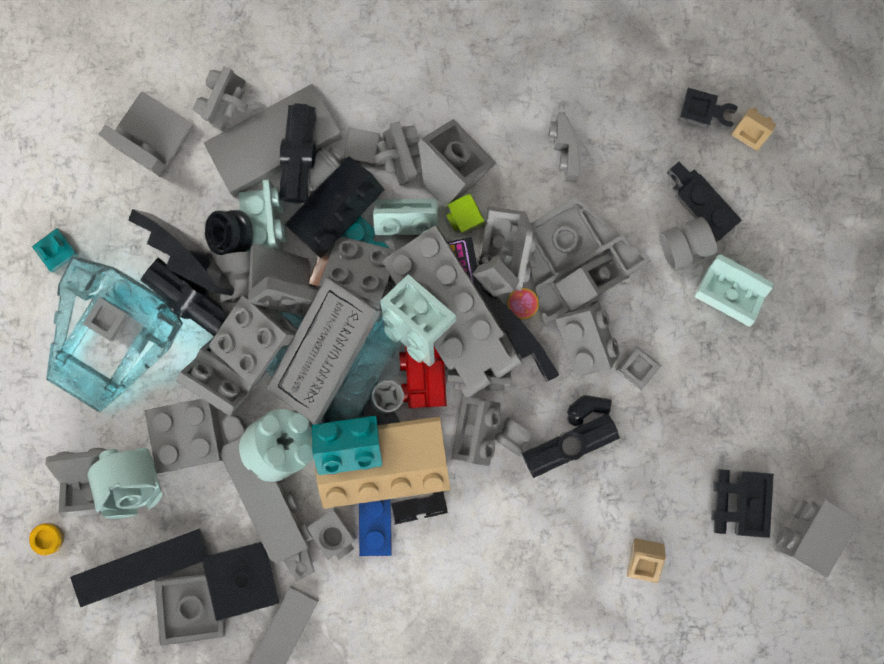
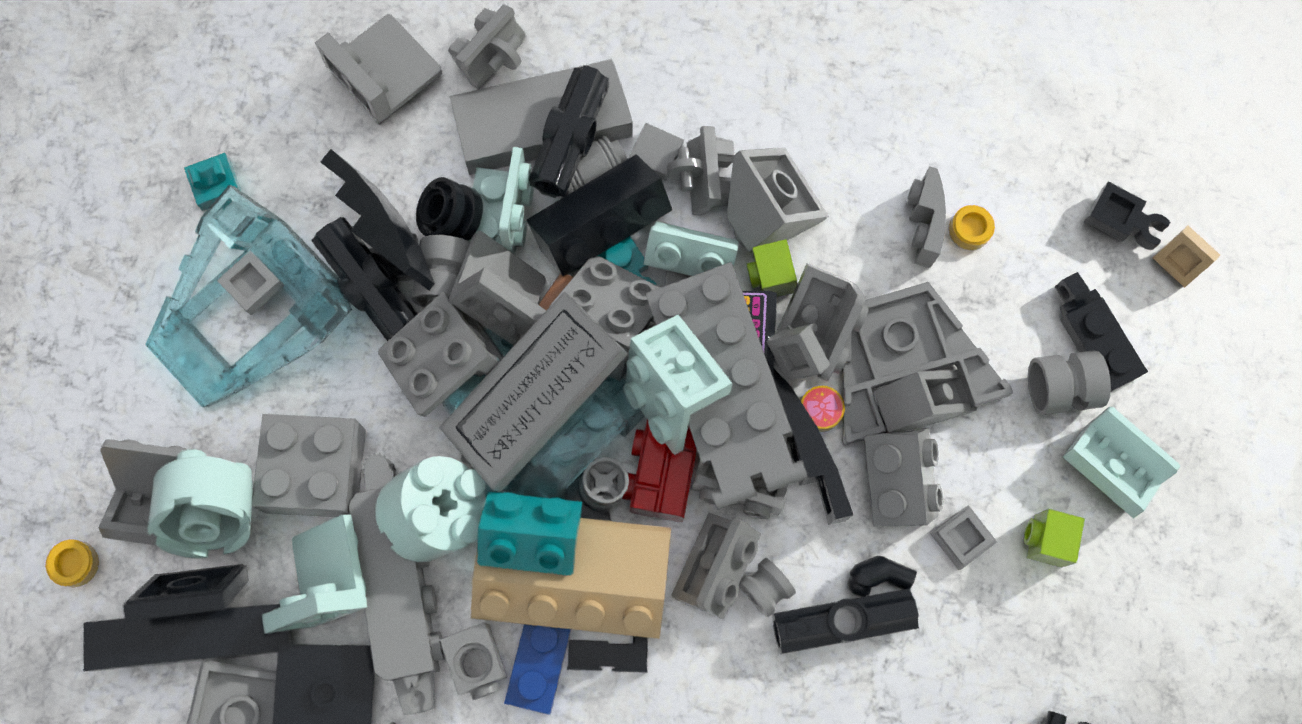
camera: 10 degrees right, 10 degrees down
light grey slope [176,337,266,416] -> none
none -> black plate [123,564,249,621]
none -> light aqua bracket [262,514,367,634]
none -> yellow tile [949,205,995,250]
none -> lime plate [1024,509,1085,568]

